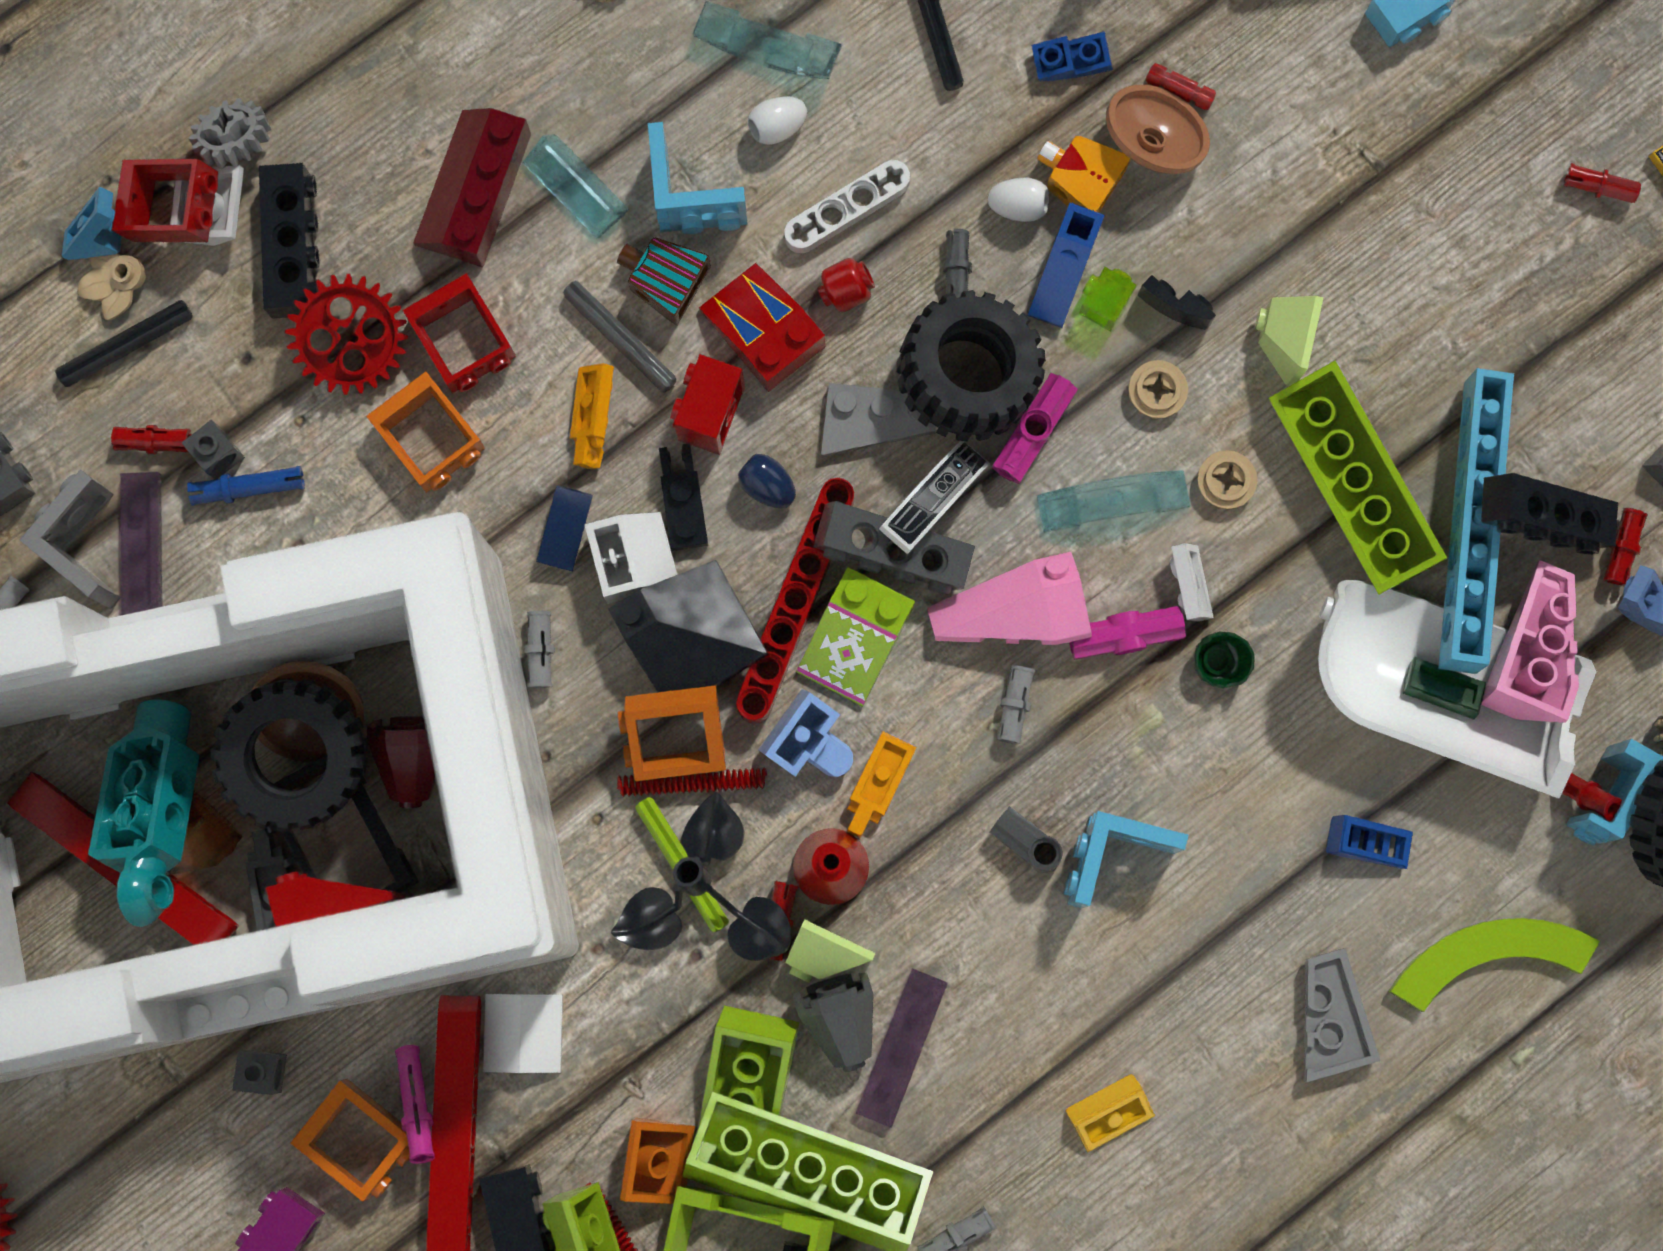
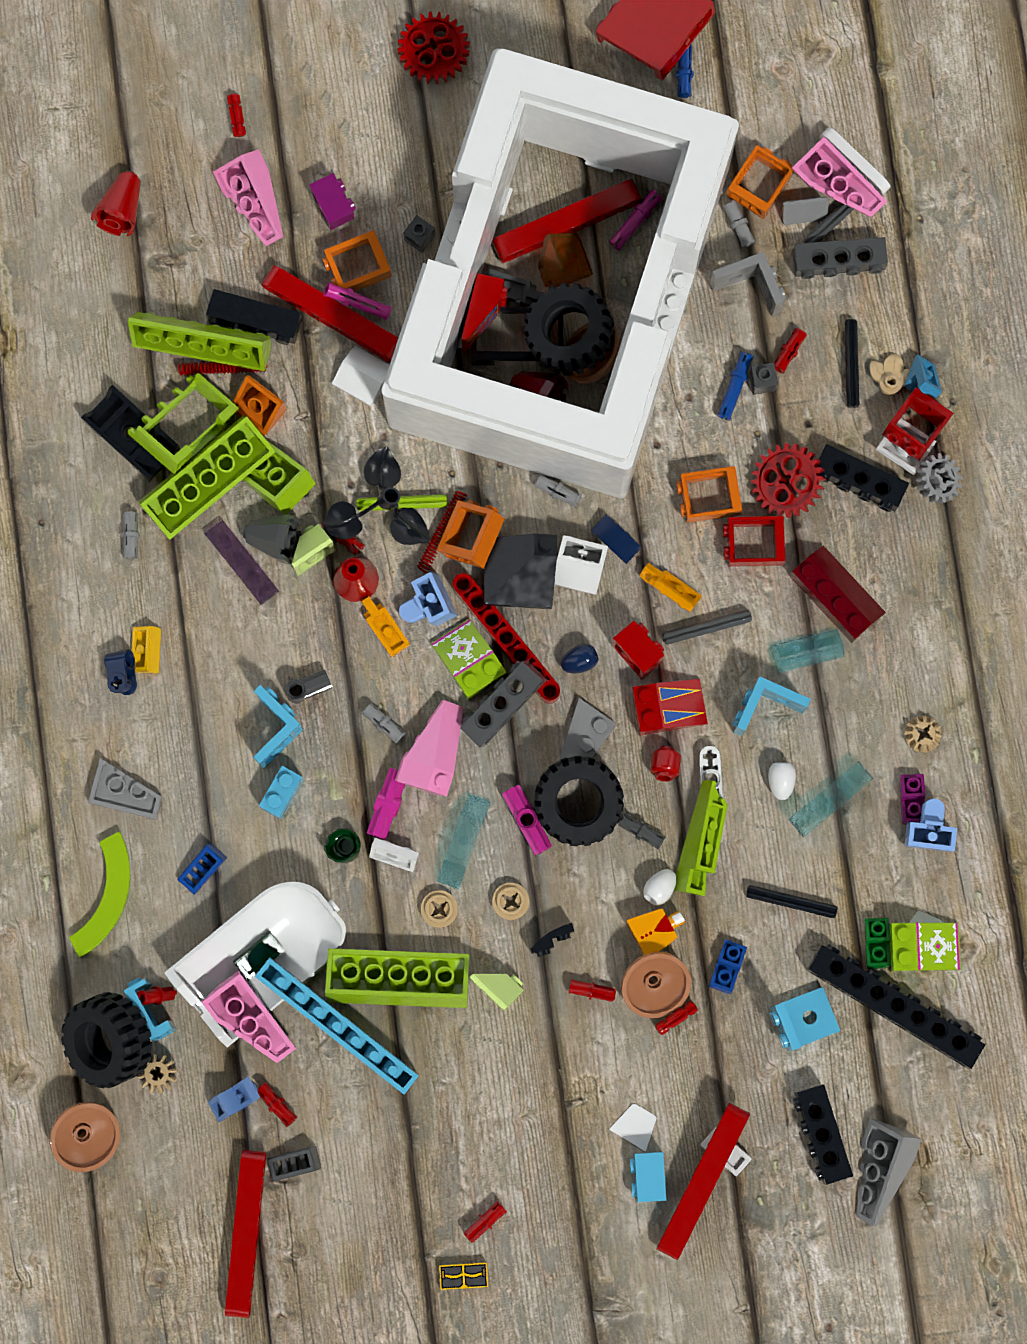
camera: 120 degrees right, 0 degrees up
teal brick [88,700,200,928] -> none
clear purple tile [120,472,163,615] -> none
reddish brown torso [617,237,711,326] -> none
black hinge [659,443,709,551] -> none
slope [879,441,990,554] -> none
blue slope [1028,202,1105,328] -> none
clear neon green brick [1079,267,1137,332] -> none
black brick [1481,473,1618,555] -> none
none -> dark blue piece [104,649,137,695]
none -> medium azure brick [259,766,304,820]
none -> red axle [569,979,616,1002]
none -> dark pink pin [609,189,662,251]
none -> white sticker [609,1104,656,1152]
none -> lime wedge [674,780,728,896]

